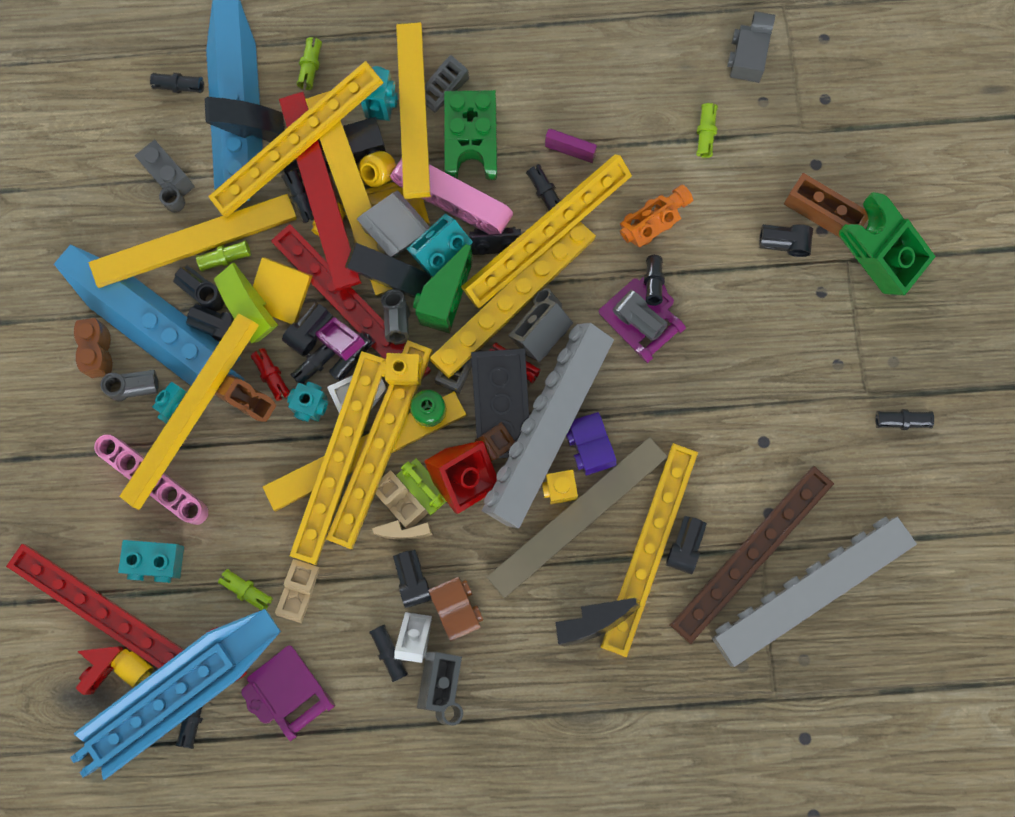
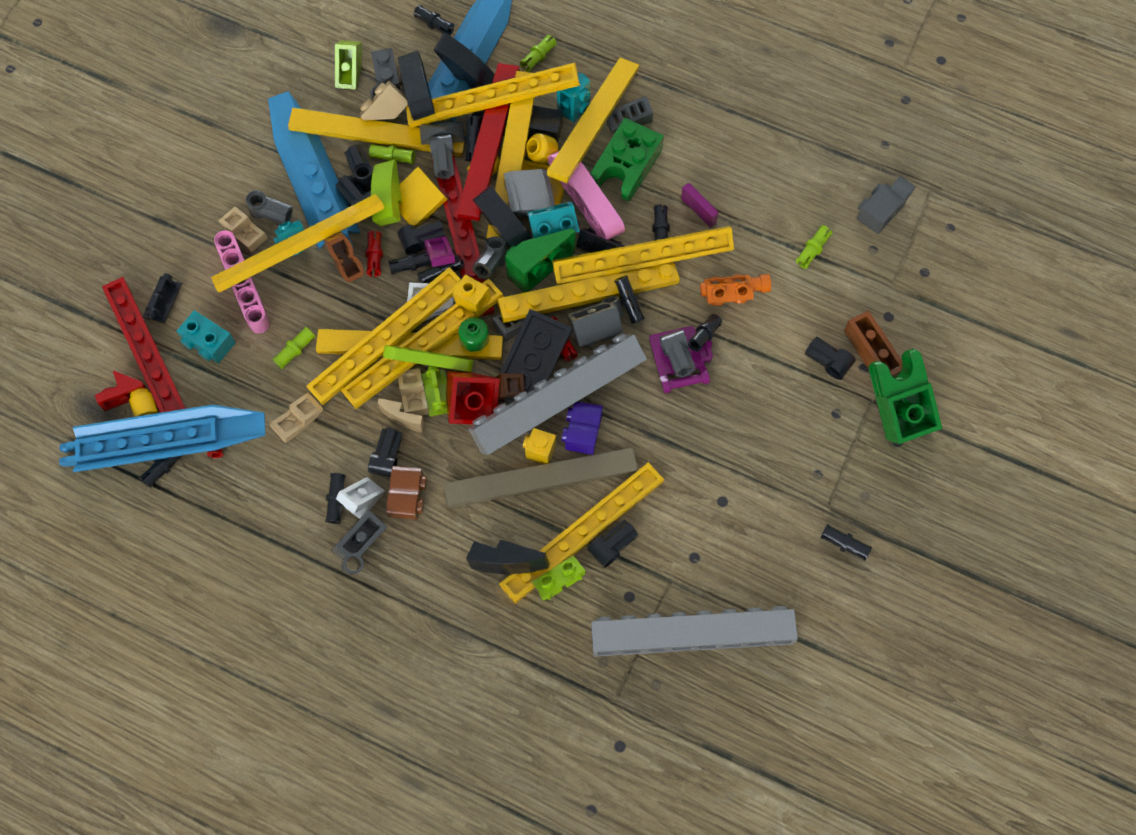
camera: 25 degrees right, 10 degrees down
dark orange brick [74,318,113,378] -> none
lime pin [218,569,273,611] -> none
magenta piece [241,645,335,742] -> none
teal brick [287,382,328,422] -> none
reddish brown tile [669,466,834,644] -> none
none -> black hinge [143,273,182,323]
none -> tan slope [218,207,268,253]
none -> lime pin [272,327,316,370]
none -> lime slope [335,40,362,90]
none -> tan slope [360,81,408,120]
none -> lime beam [383,345,474,372]
none -> black beam [398,50,435,121]
none -> dark grey slope [419,121,465,145]
none -> dark grey piece [429,134,454,179]
none -> lime hinge [532,555,586,601]
none -> black pin [614,275,645,324]

